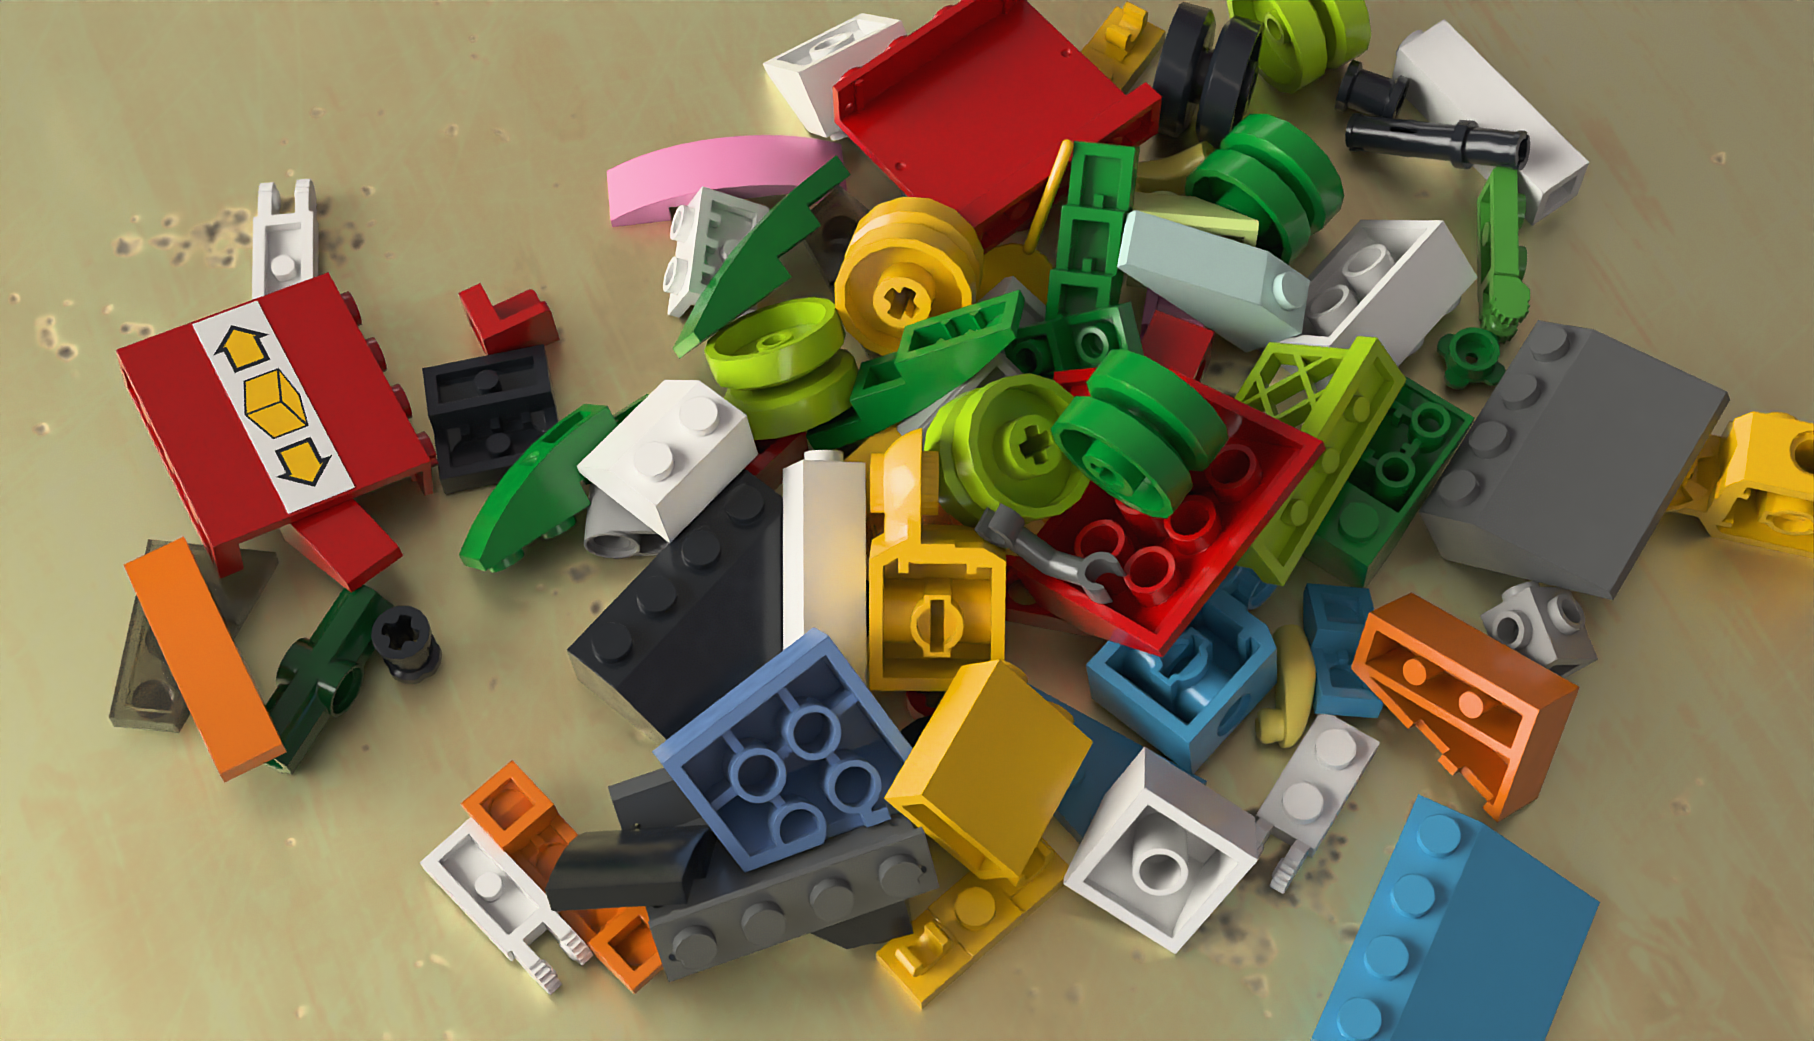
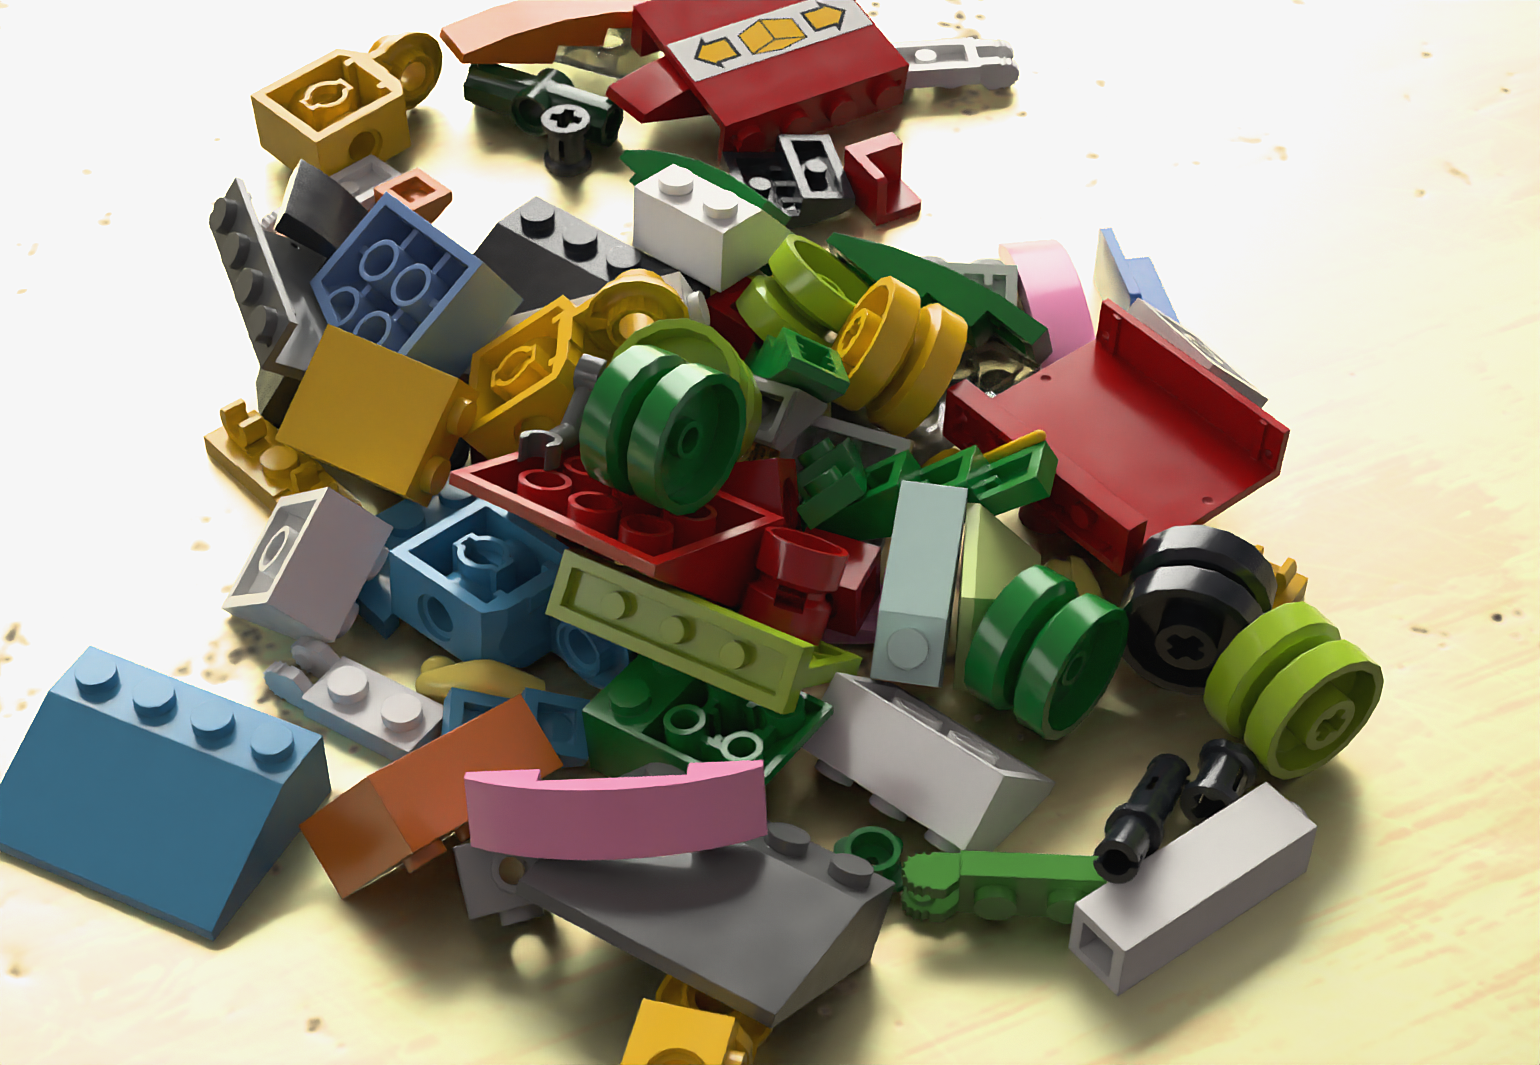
camera: 85 degrees right, 20 degrees down
none -> yellow brick [250,31,443,177]
none -> bright pink slope [464,760,768,860]
none -> red wheel [738,526,850,646]
none -> panel [1093,227,1181,325]

